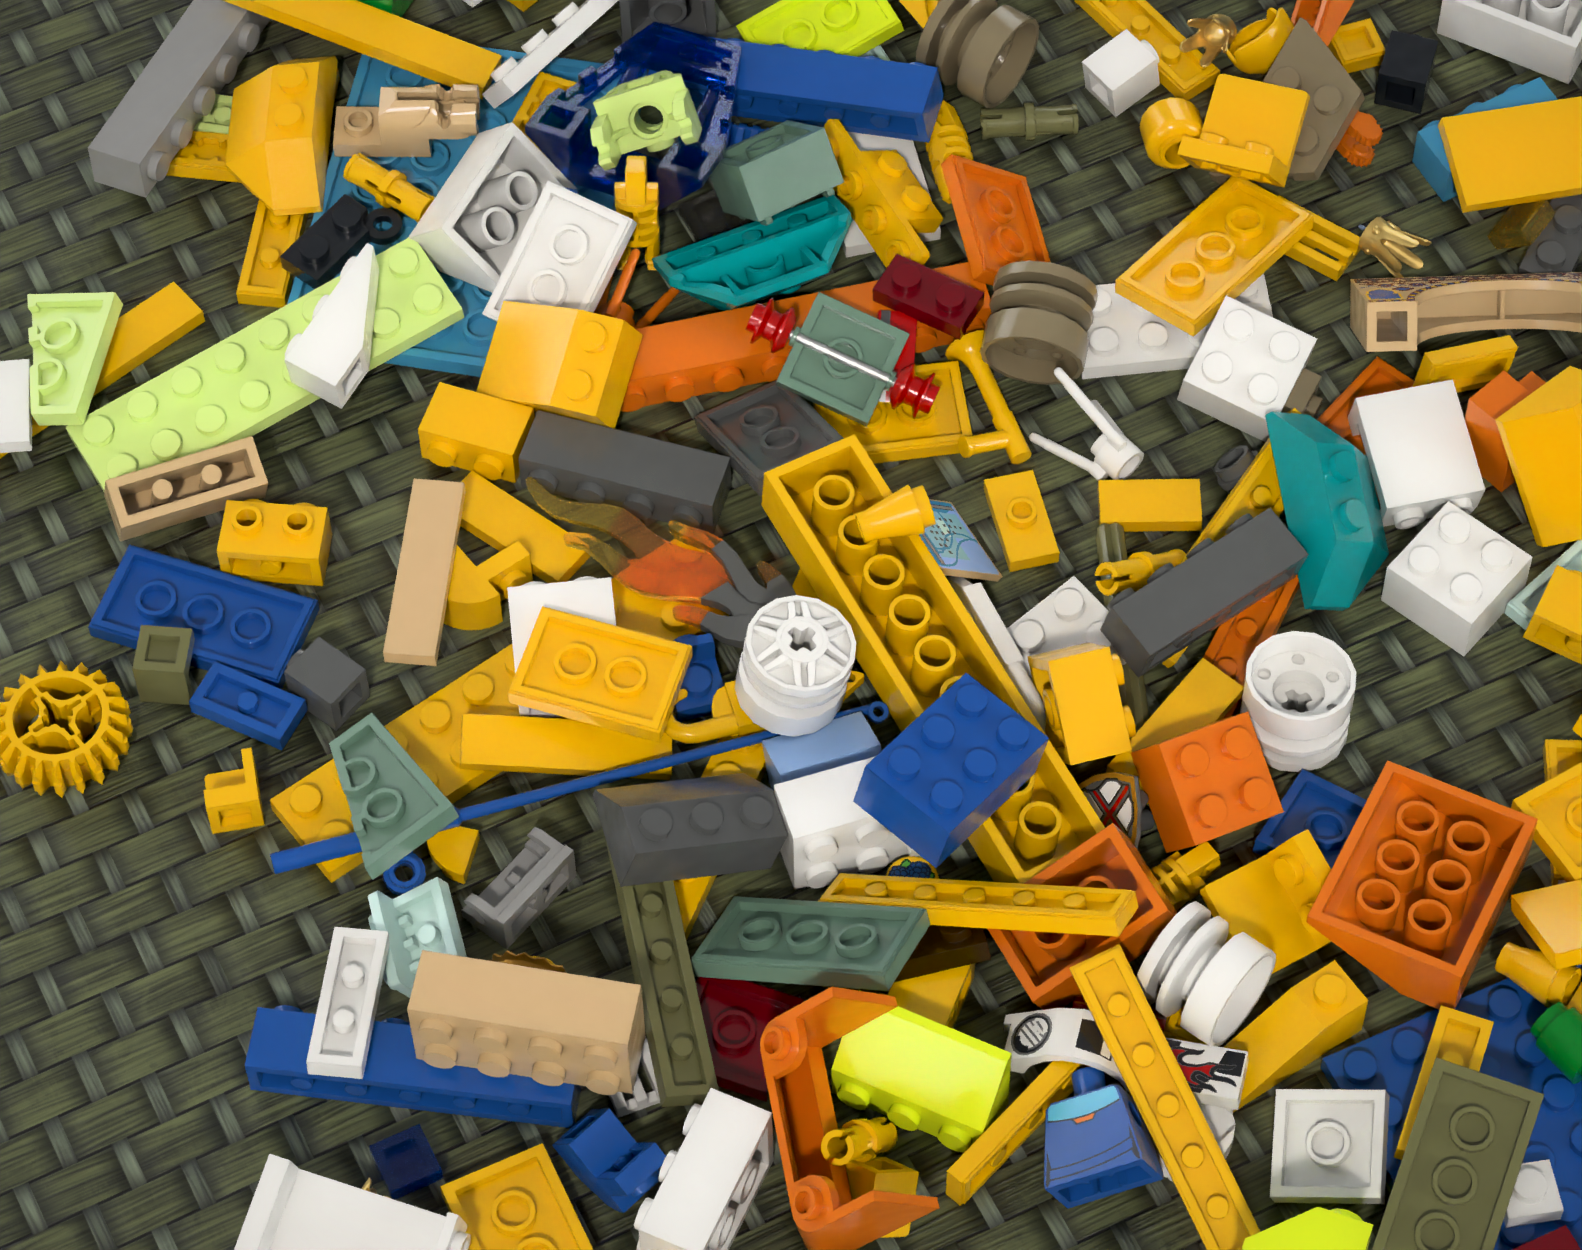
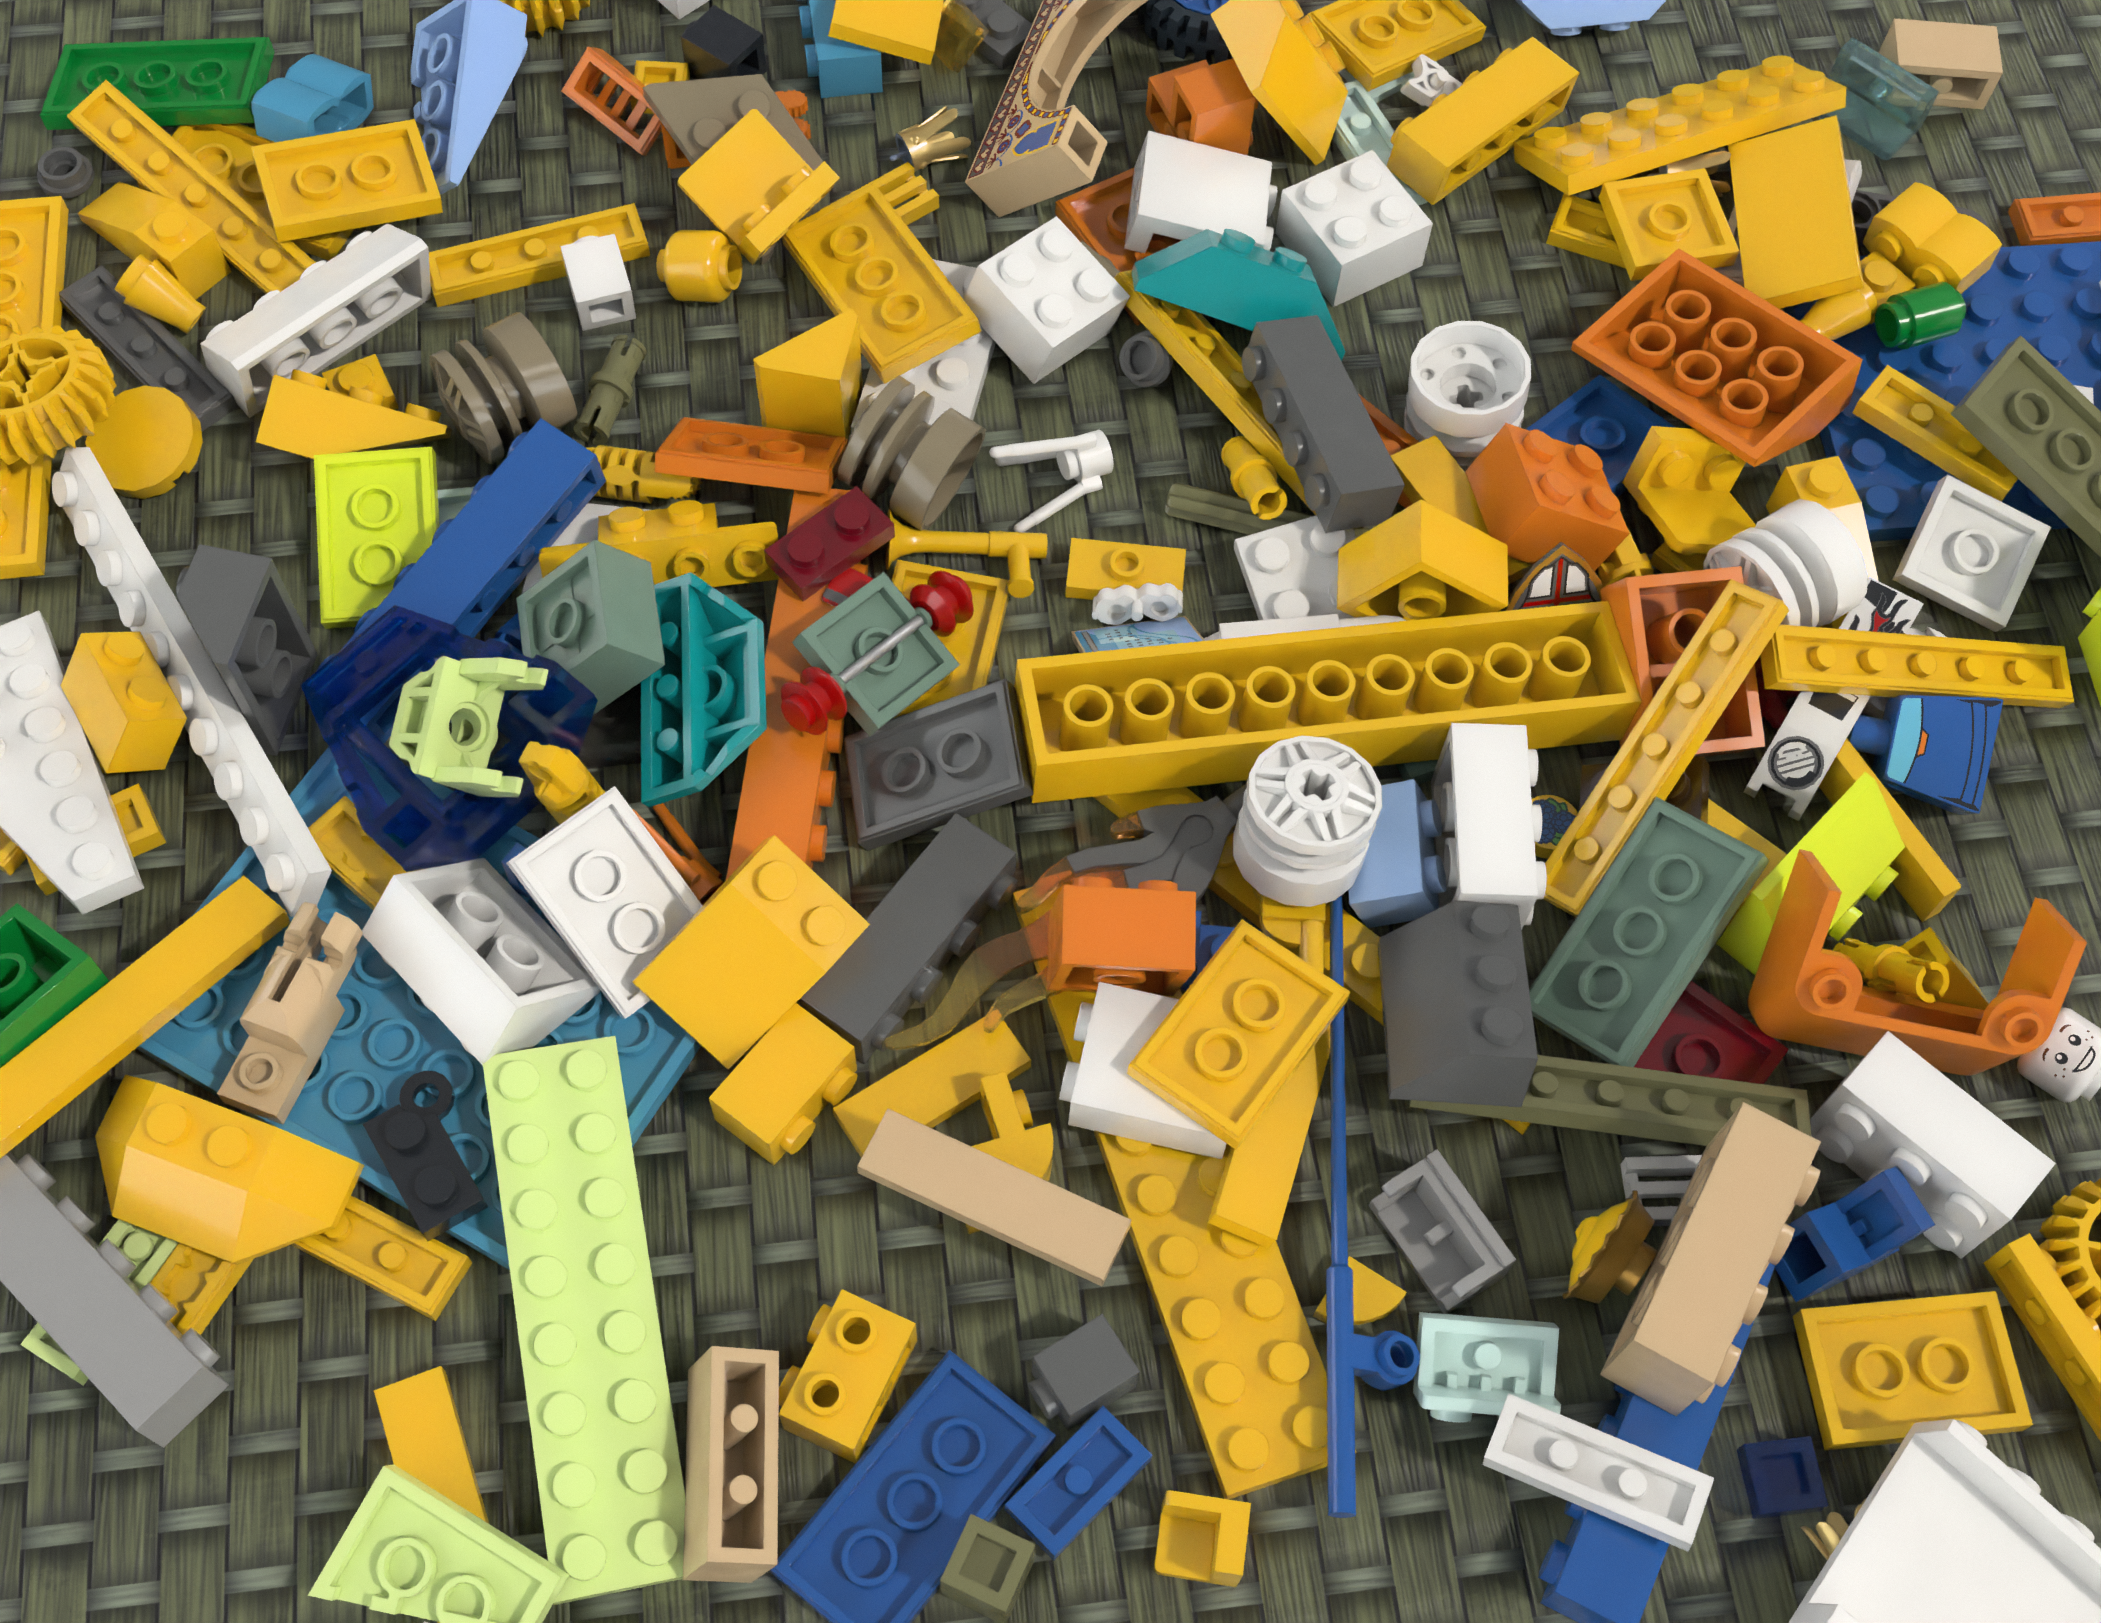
camera: 75 degrees left, 5 degrees up
white slope [284,243,379,409] -> none
sand green wing [329,712,459,880] -> none
yellow pin [343,152,435,223] -> none
blue brick [853,673,1049,868] -> none
yellow cone [854,484,936,543] -> none
yellow tile [1098,479,1202,532] -> none
pearl gold piece [1179,14,1237,68] -> none
yellow hair [1226,7,1294,74] -> none
yellow tile [1412,335,1518,393] -> none
none -> yellow slope [753,308,863,439]
none -> orange brick [1047,877,1196,996]
none -> white piece [1092,583,1183,625]

